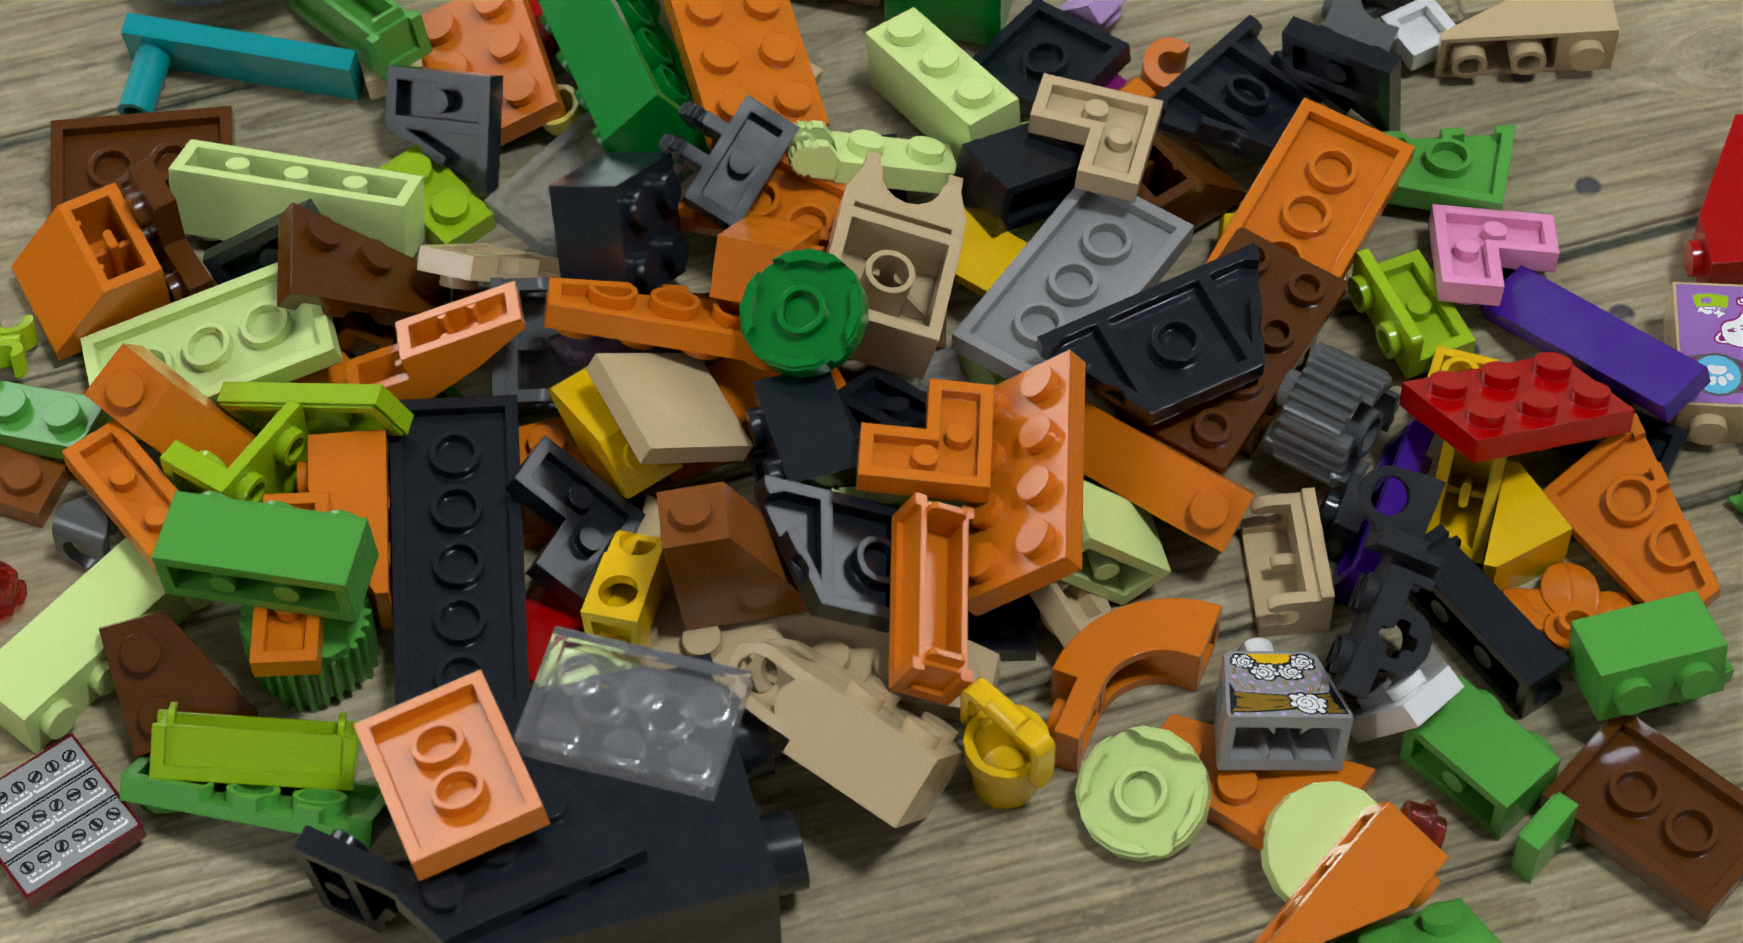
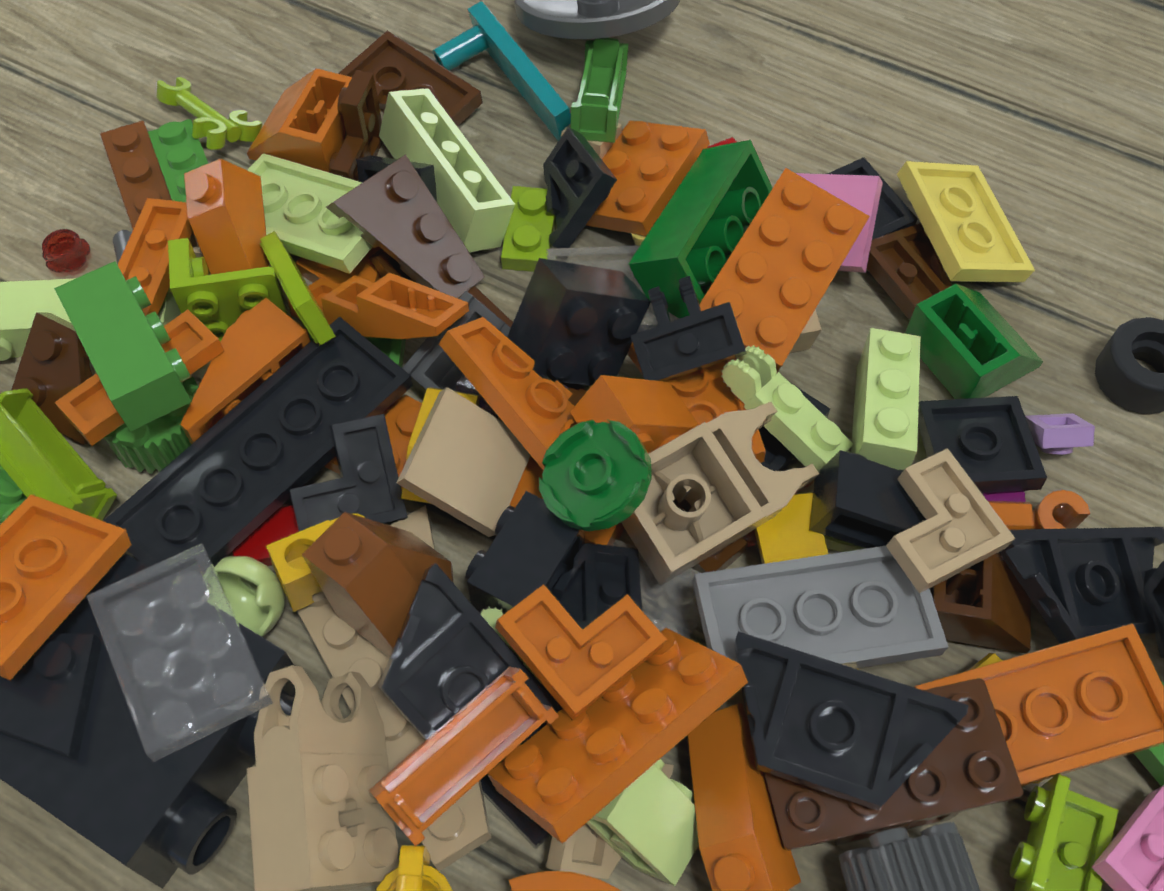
camera: 45 degrees right, 5 degrees up
tan wing [417,243,561,290] -> none

